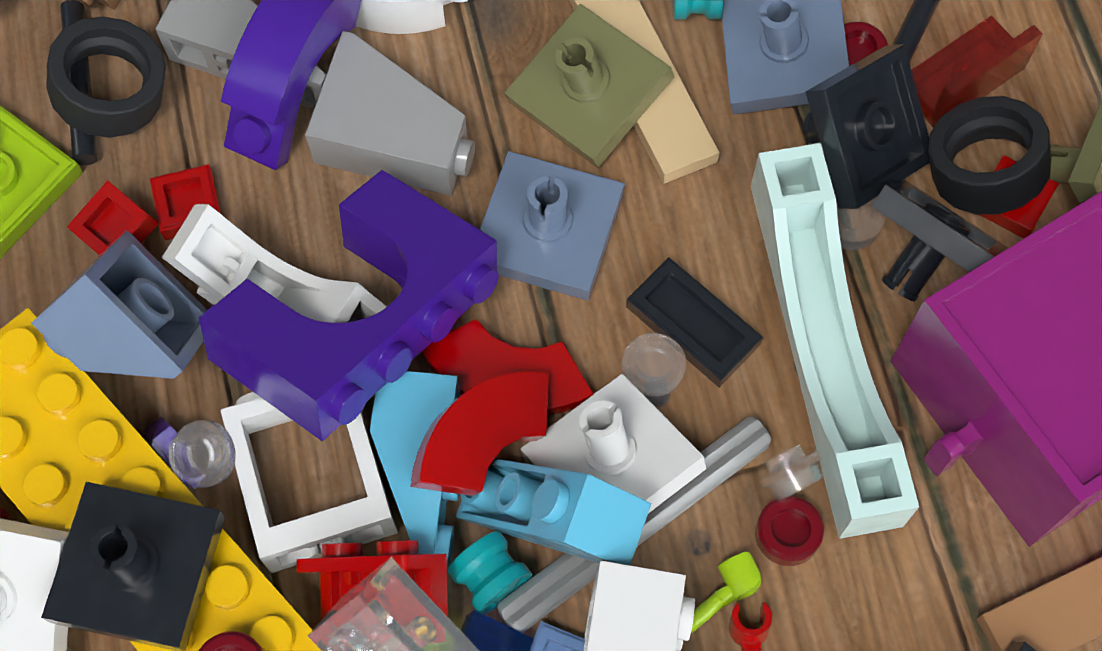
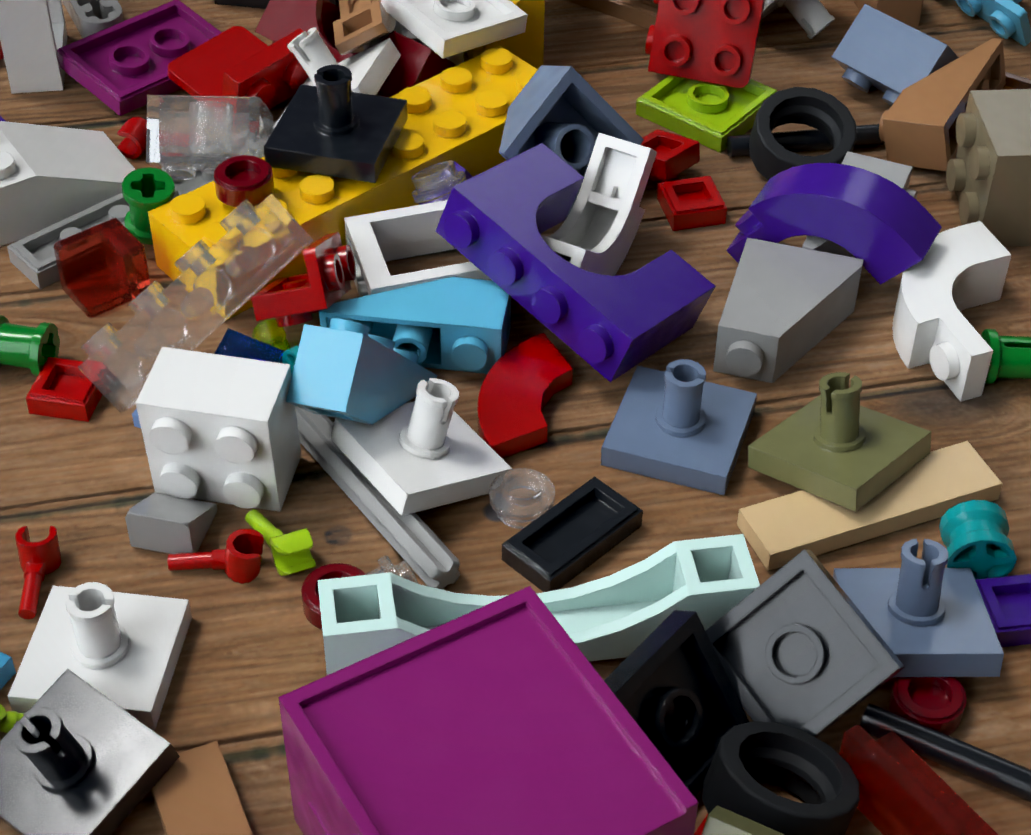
camera: 90 degrees right, 25 degrees down
red tile [410,371,549,496] -> none

